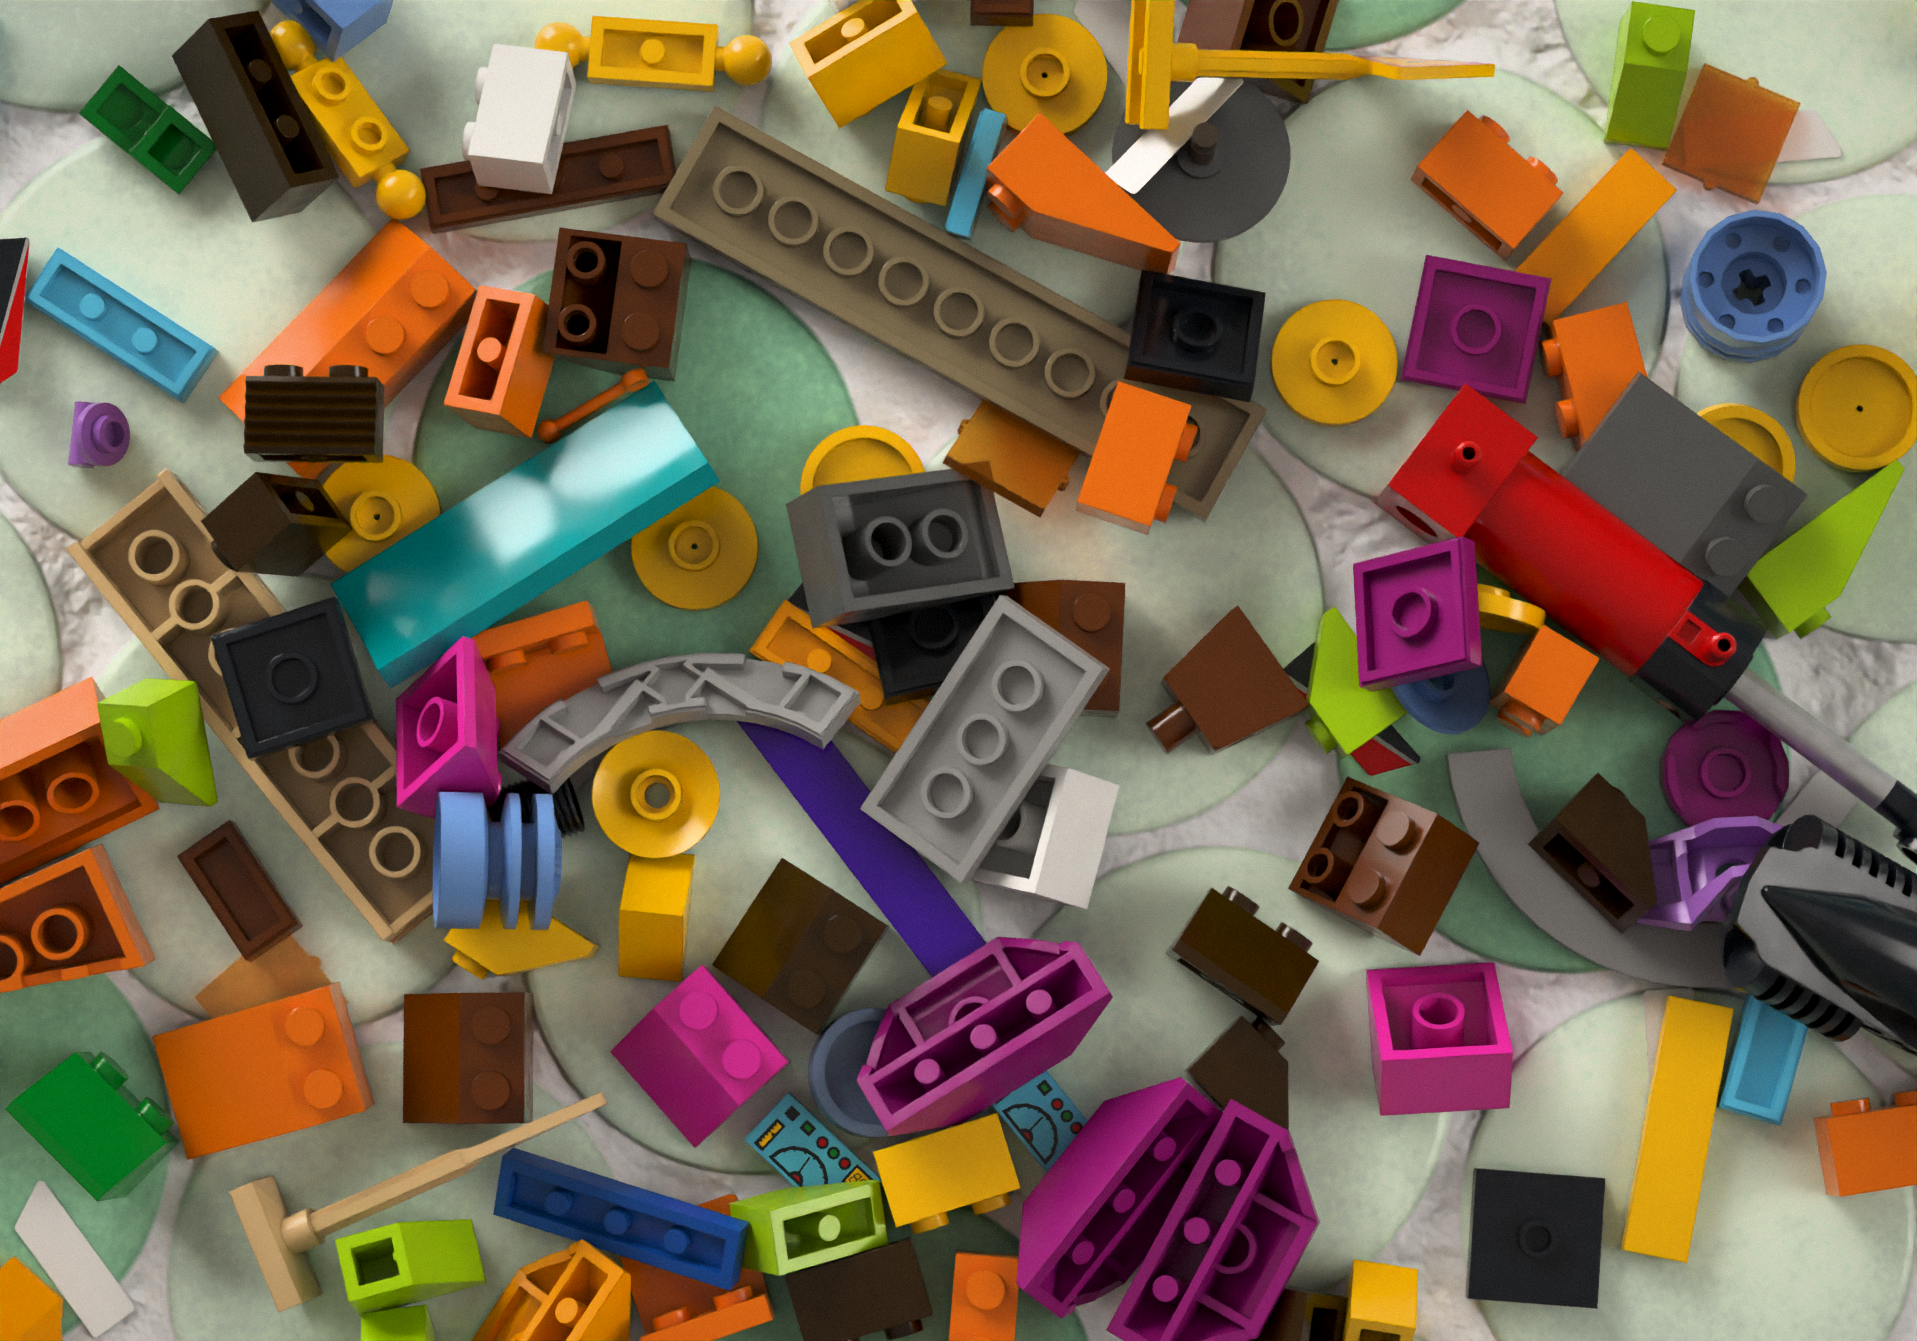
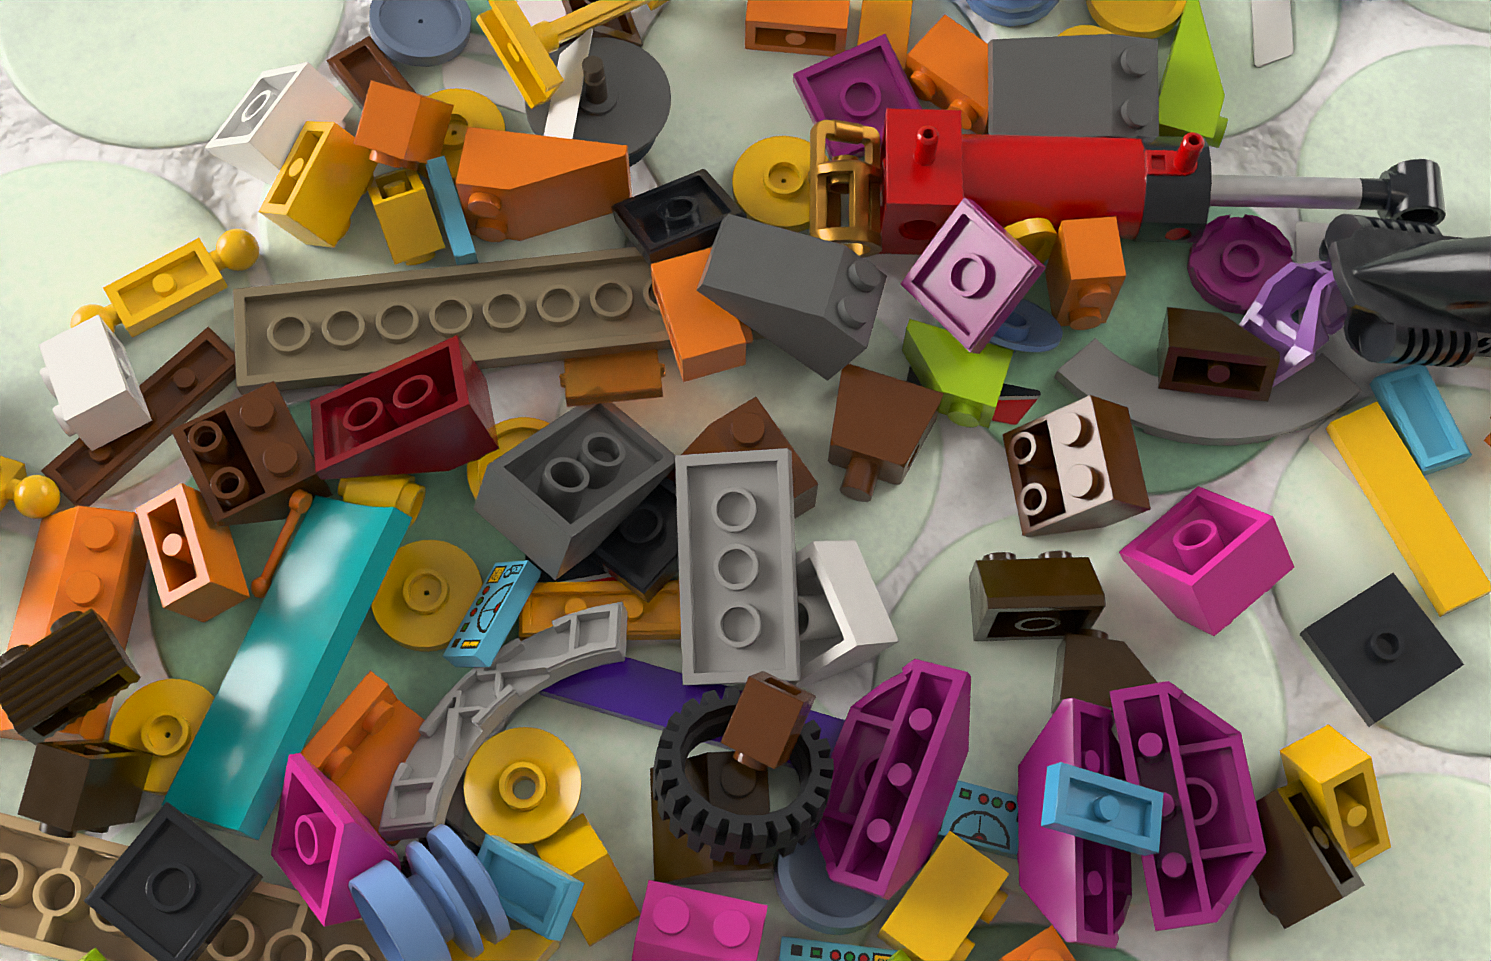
camera: 40 degrees left, 15 degrees down
none -> dark red slope [310,335,499,480]
none -> yellow brick [337,474,426,528]
none -> orange brick [354,80,454,171]
none -> medium azure tile [442,560,541,667]
none -> medium azure tile [477,834,584,941]
none -> black tyre [652,687,834,865]
none -> dark grey slope [696,214,887,381]
none -> reddish brown brick [720,671,816,771]
none -> pearl gold piece [808,119,882,258]
none -> dark azure plate [1041,762,1164,856]

